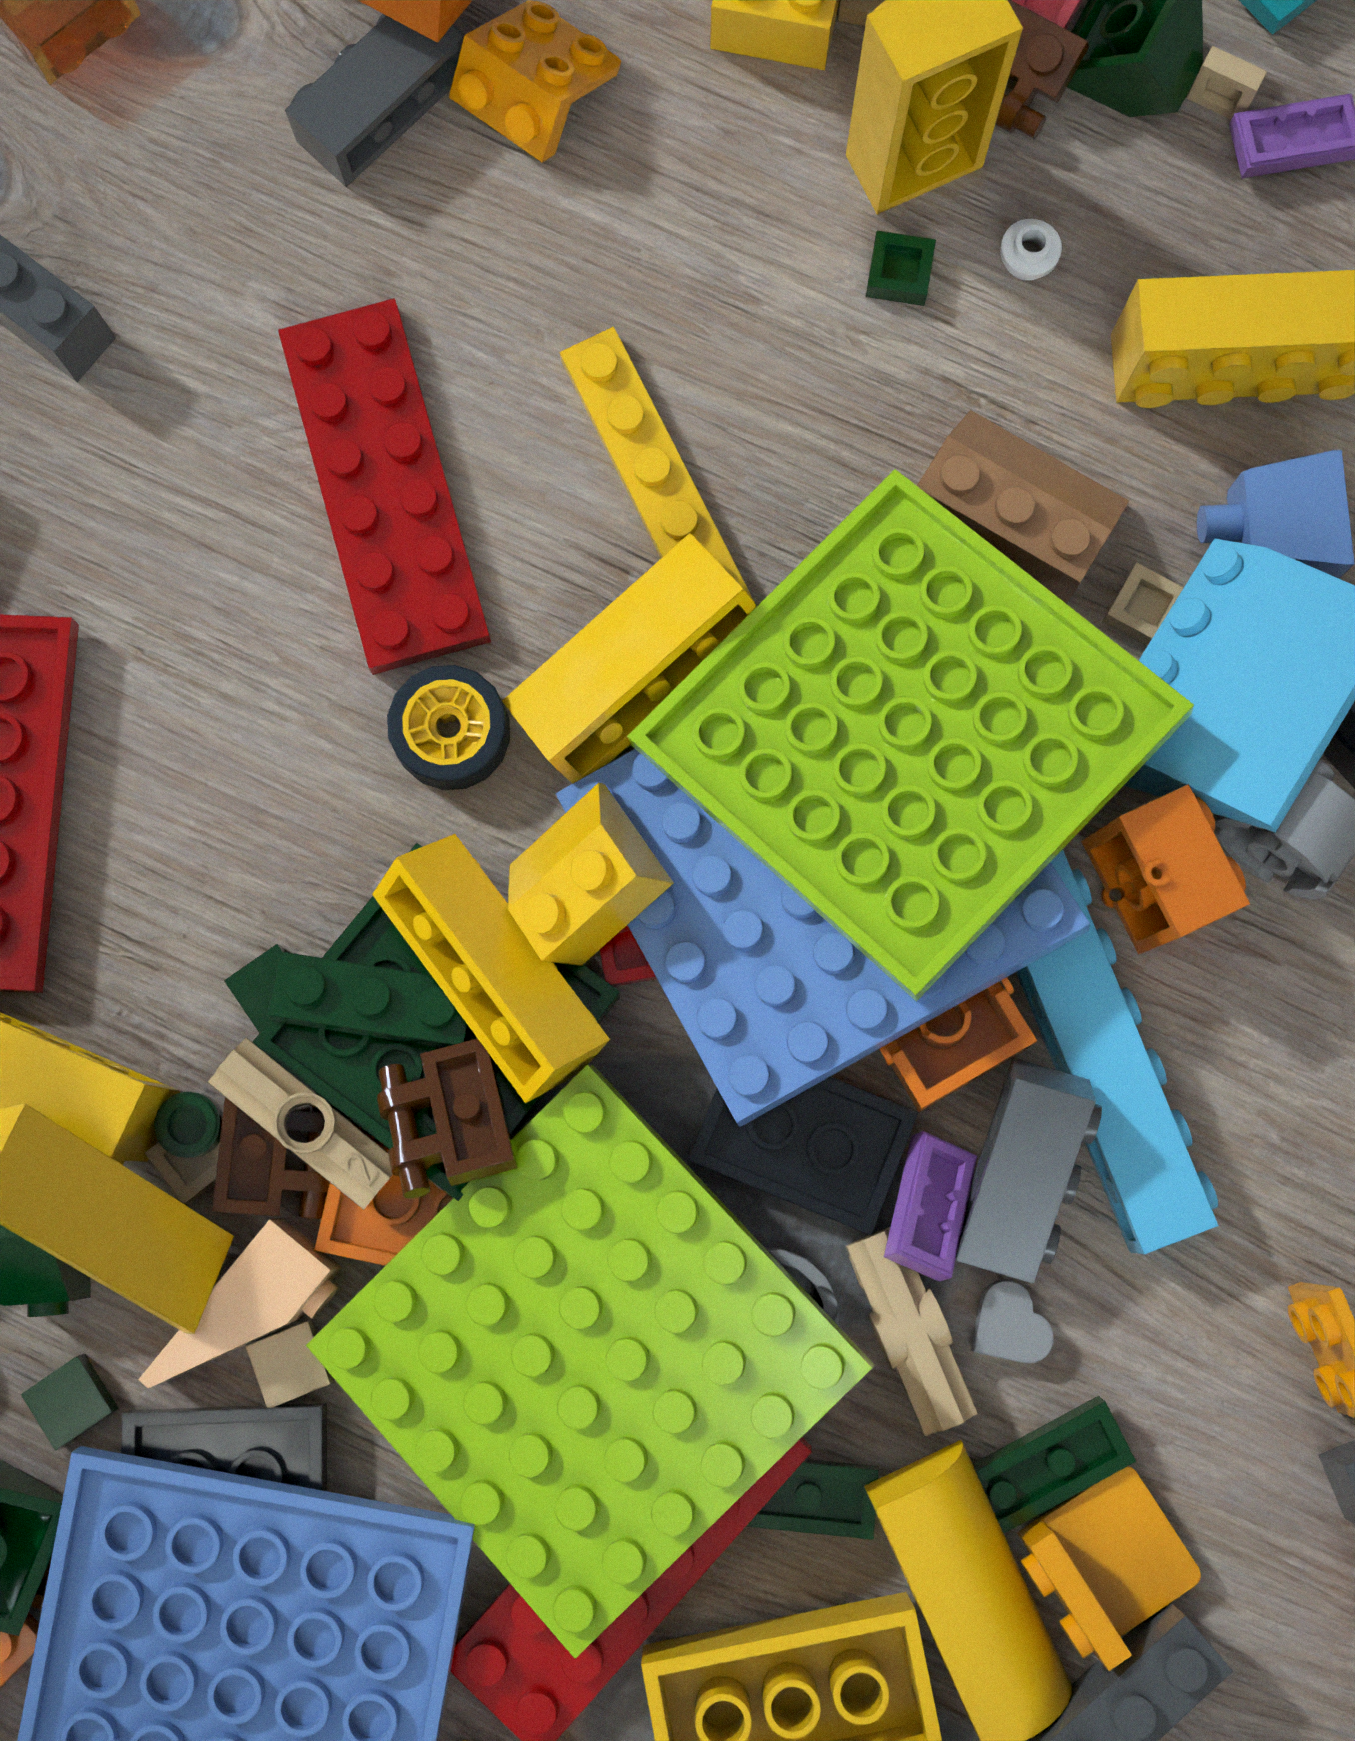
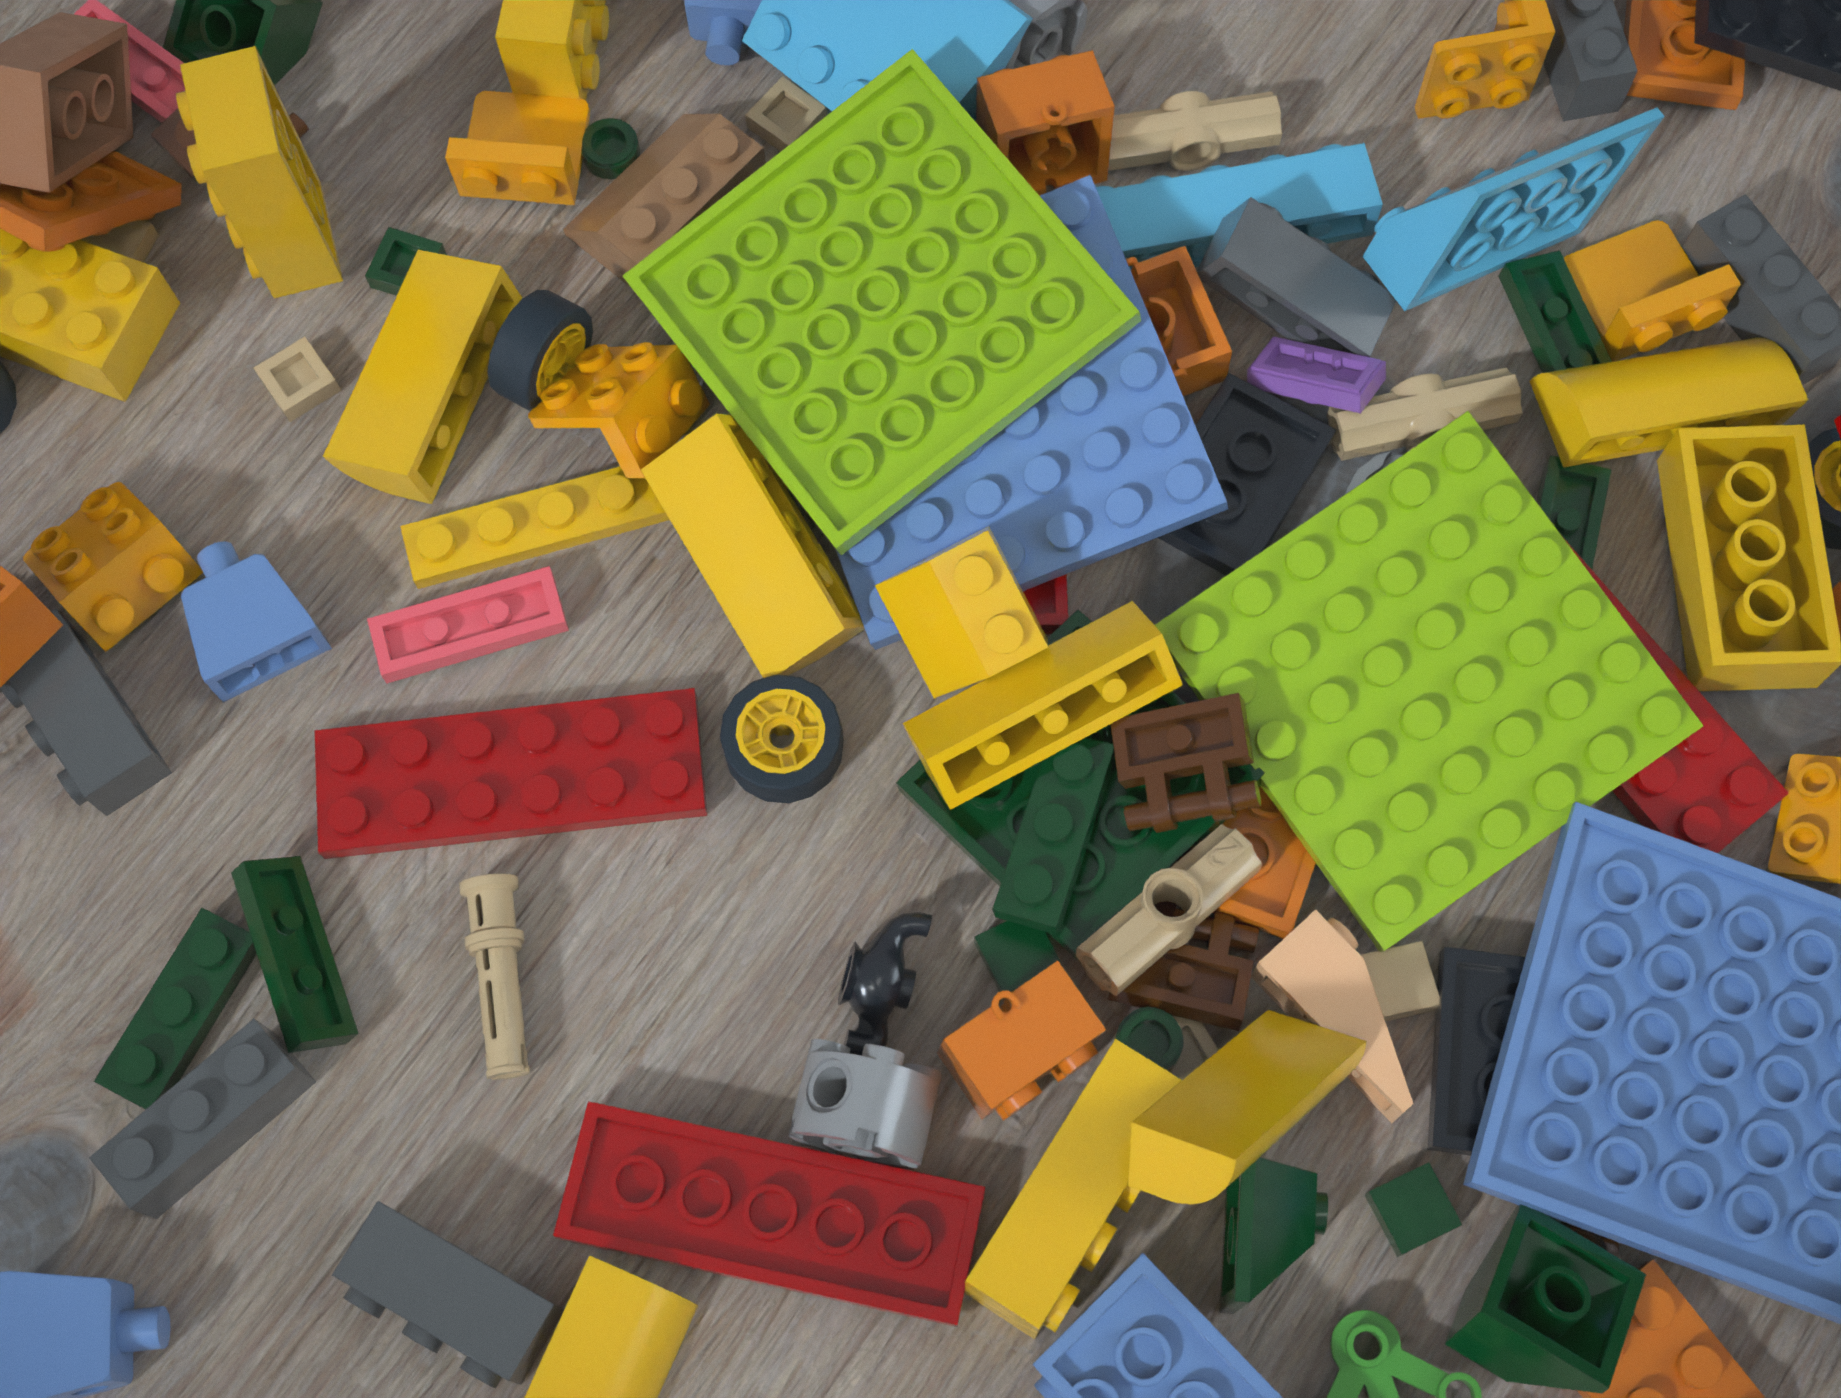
camera: 80 degrees left, 10 degrees down
light grey tile [971,1280,1054,1363] -> none
white plate [1000,219,1062,280] -> none
none -> dark green plate [93,907,257,1110]
none -> medium blue torso [181,542,332,702]
none -> dark green plate [231,856,359,1053]
none -> tan tile [253,337,341,422]
none -> yellow brick [323,250,522,504]
none -> coral plate [367,566,569,683]
none -> light orange bracket [445,91,590,205]
none -> tan pin [459,874,530,1080]
none -> black wheel [487,290,593,411]
none -> light orange bracket [528,342,710,478]
none -> dark green tile [582,118,640,179]
none -> light grey brick [789,1039,942,1169]
none -> black piece [838,912,932,1056]
none -> orange brick [937,961,1106,1121]
none -> tan piece [1108,91,1282,171]
none -> medium azure slope [1362,107,1665,311]

